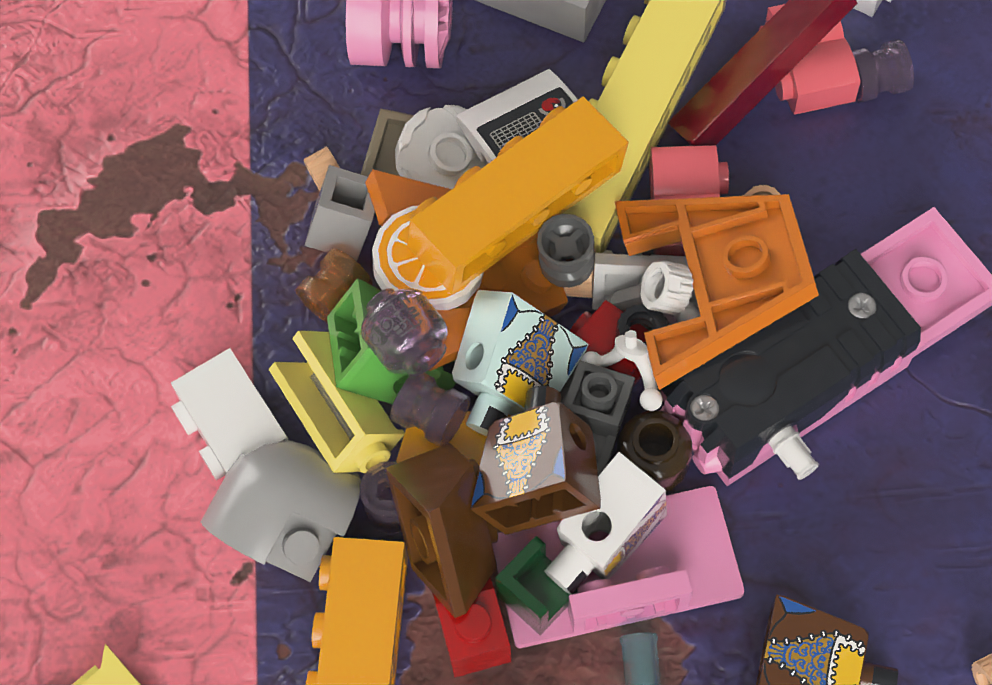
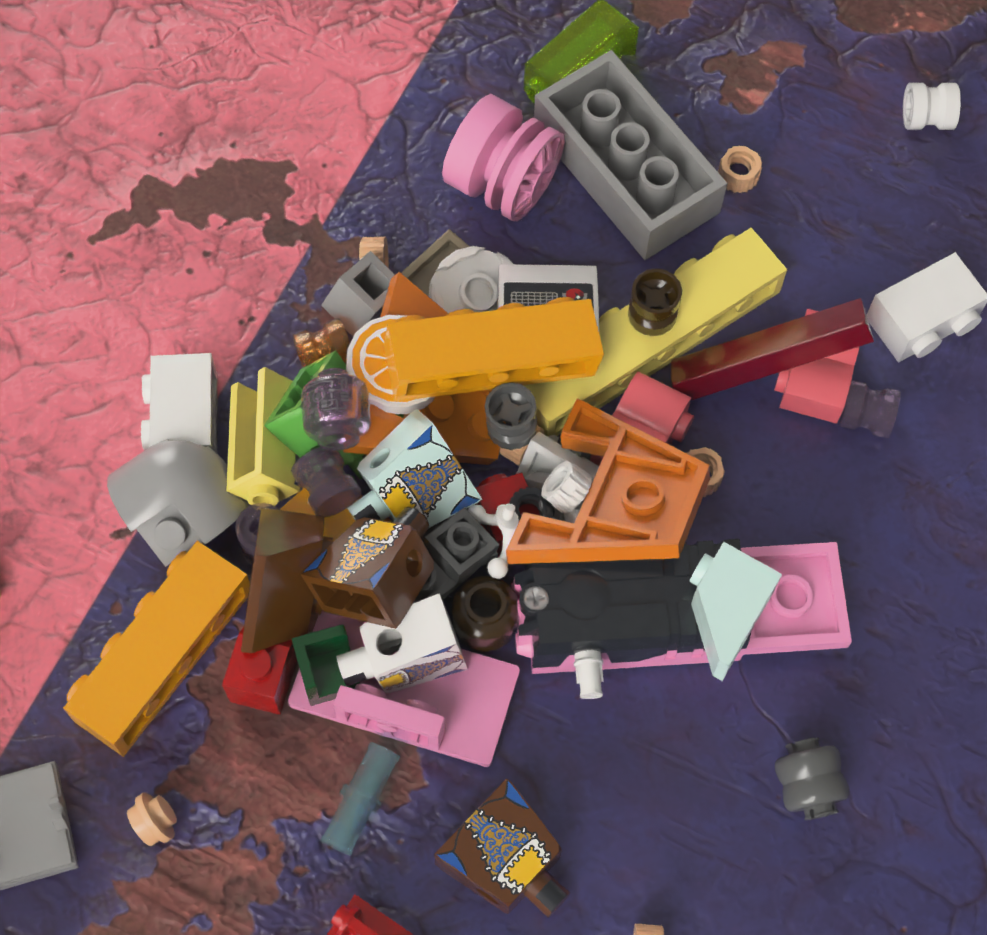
camera: 25 degrees right, 0 degrees up
none -> dark brown wheel [628,268,682,336]
none -> light aqua slope [690,542,782,681]

